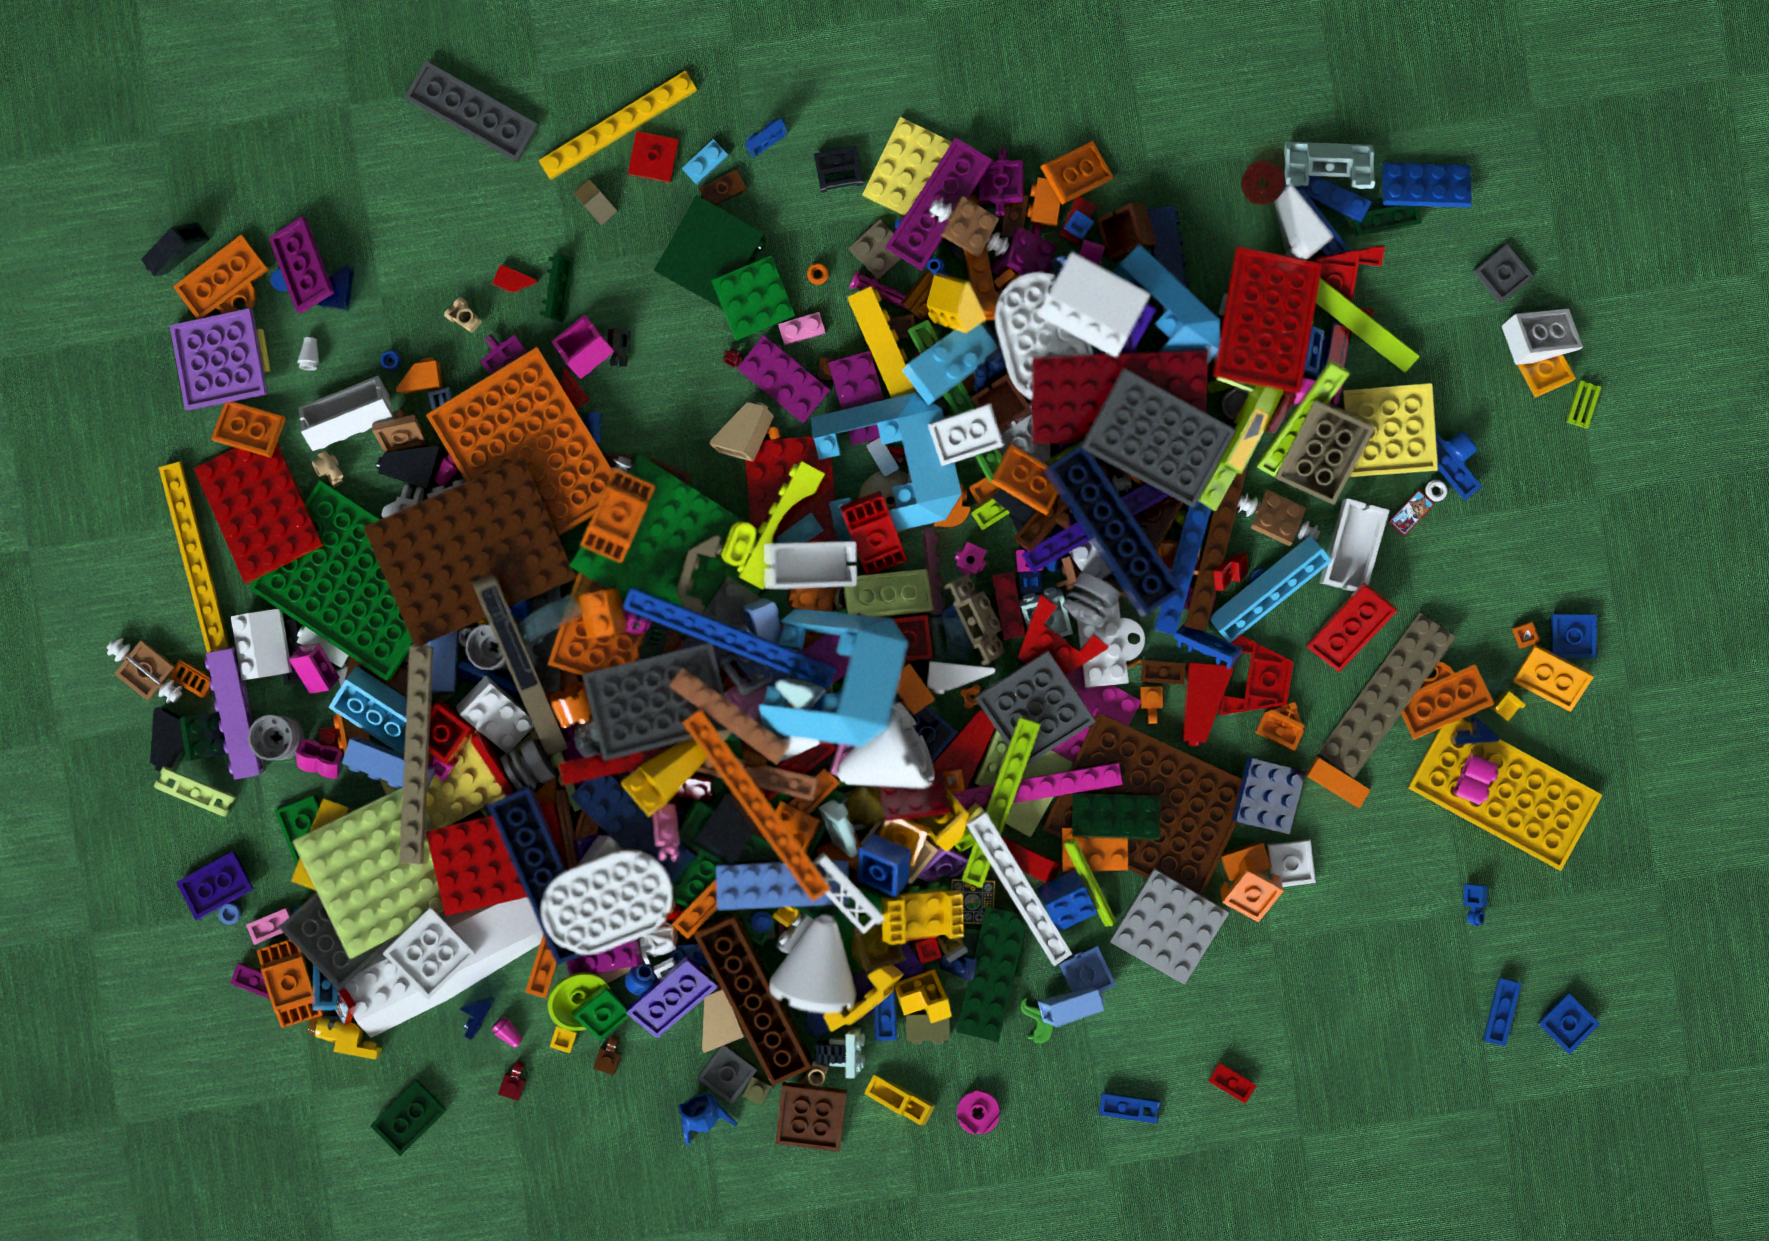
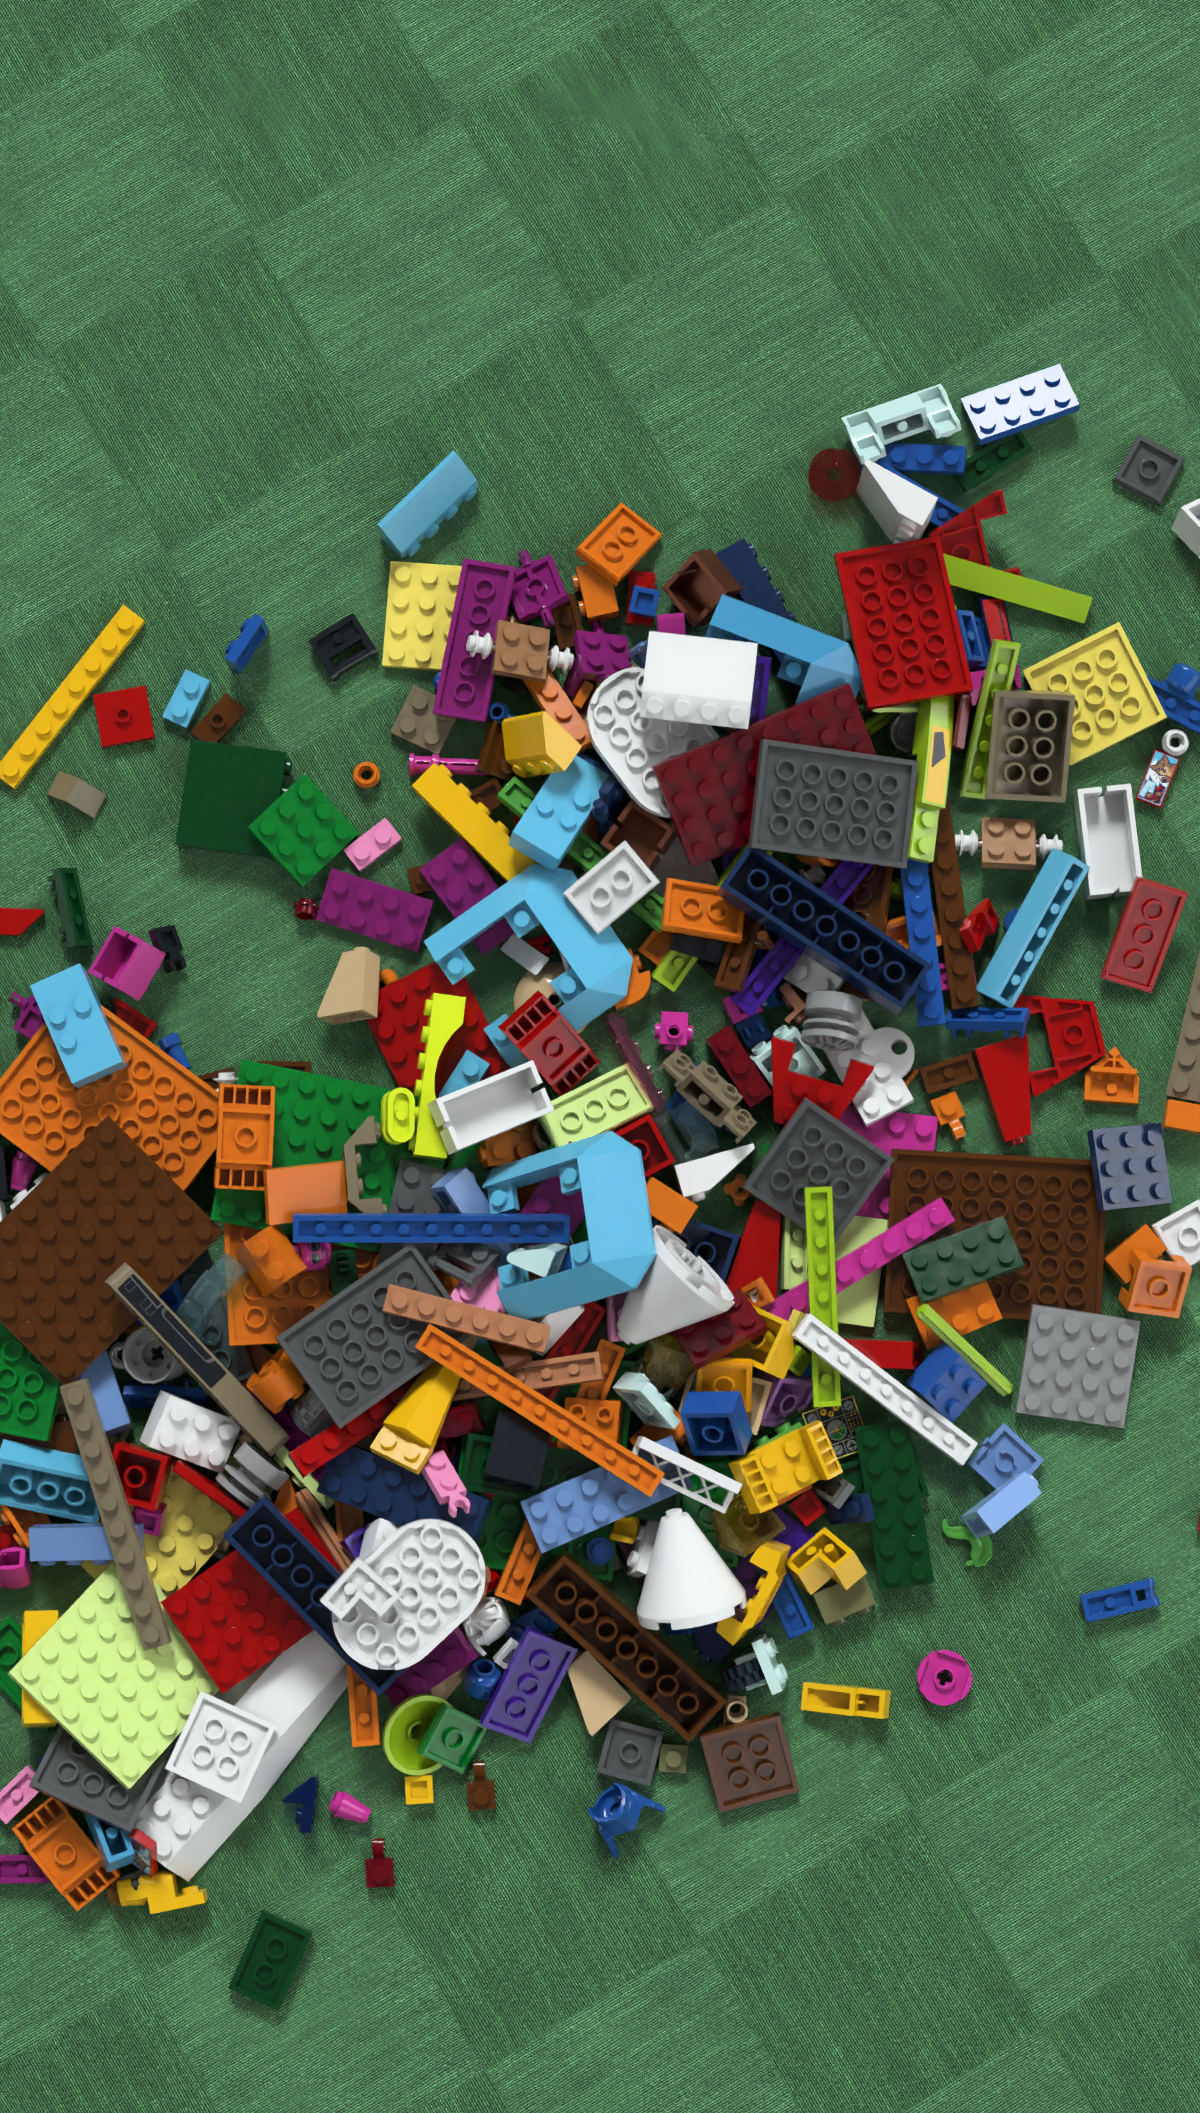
camera: 20 degrees left, 5 degrees down
none -> medium azure brick [30,963,127,1088]
none -> orange tile [263,1161,347,1225]
none -> white plate [320,1557,400,1619]
none -> medium azure slope [377,450,478,560]

